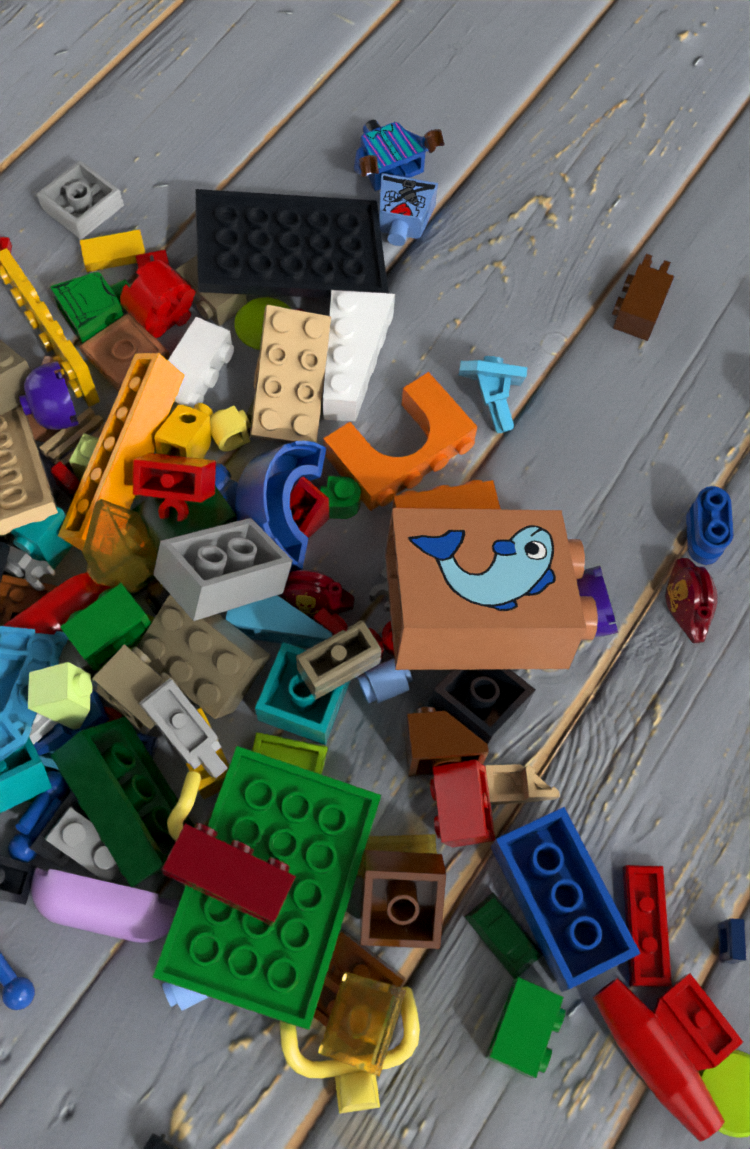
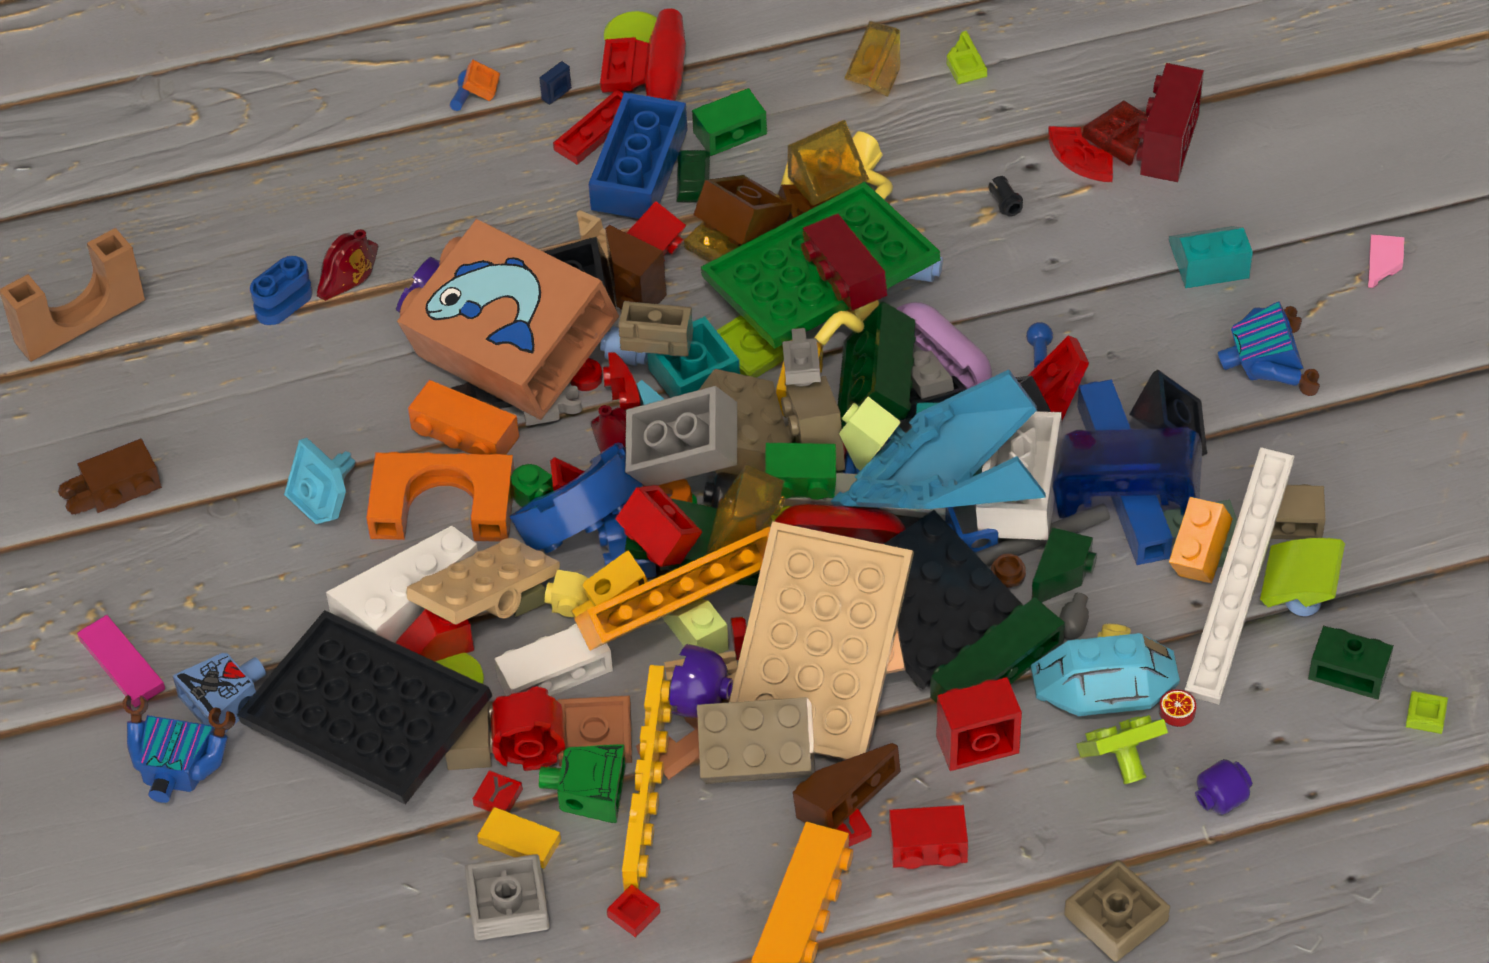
camera: 135 degrees left, 15 degrees down
none -> dark pink tile [77,615,165,708]

